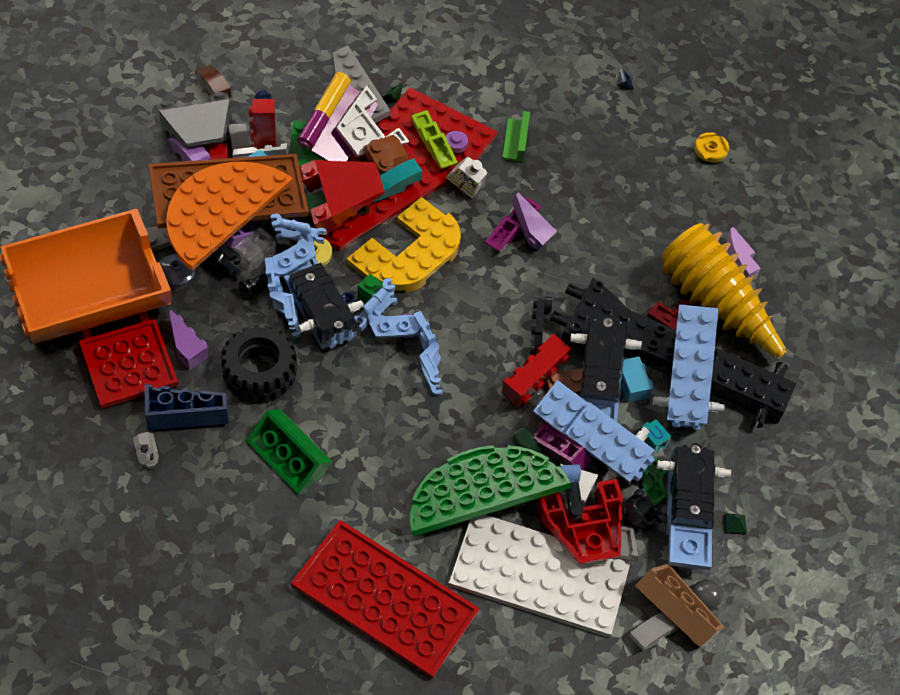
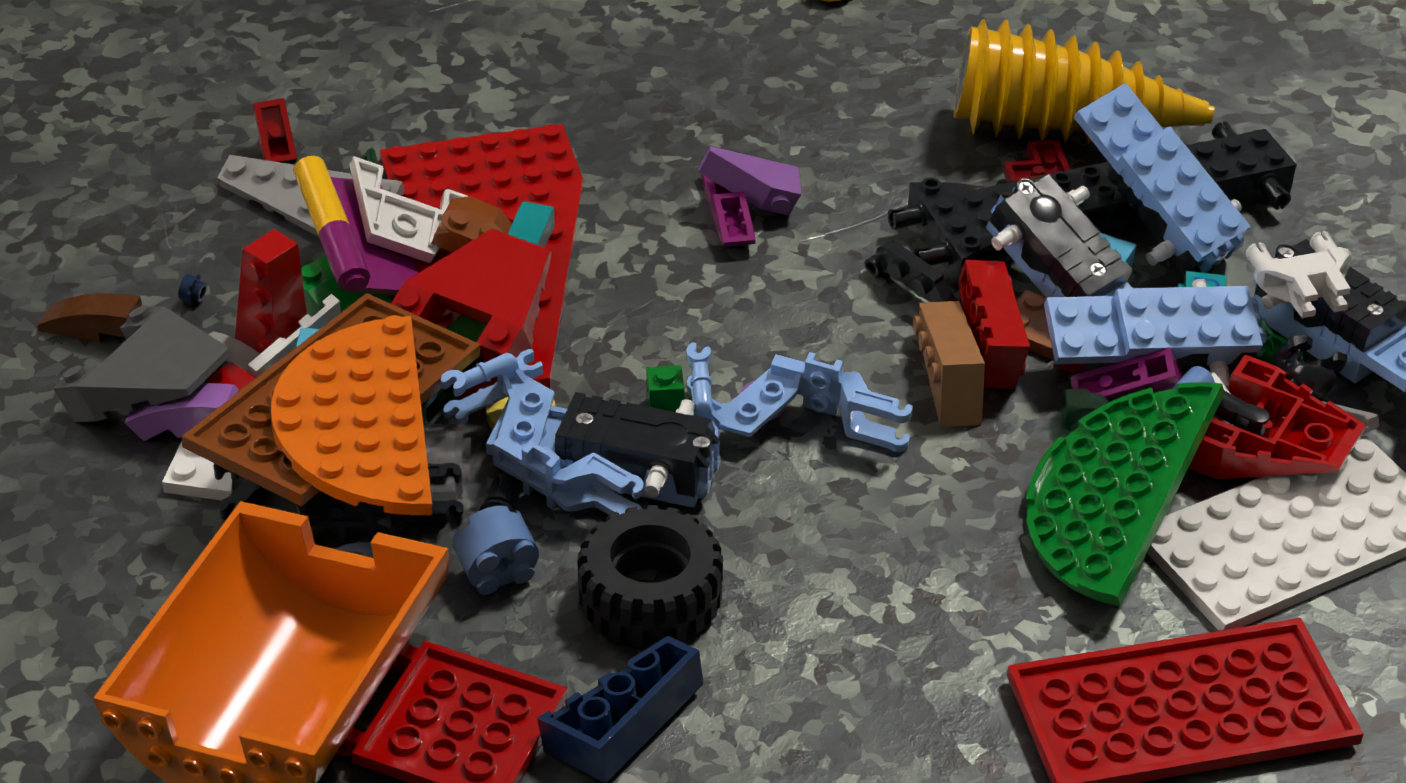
camera: 40 degrees left, 15 degrees down
medium lavender slope [169,310,208,370] -> none
green slope [246,409,333,494] -> none
yellow plate [346,197,461,293] -> none
lime slope [411,110,458,169] -> none
medium lavender wheel [446,131,468,153] -> none
white torso [446,157,487,199] -> none
bright green panel [502,111,530,162] -> none
none -> red slope [252,98,297,163]
none -> medium blue brick [452,506,539,595]
none -> medium nougat wedge [913,301,985,427]
none -> white connector [1245,231,1351,318]

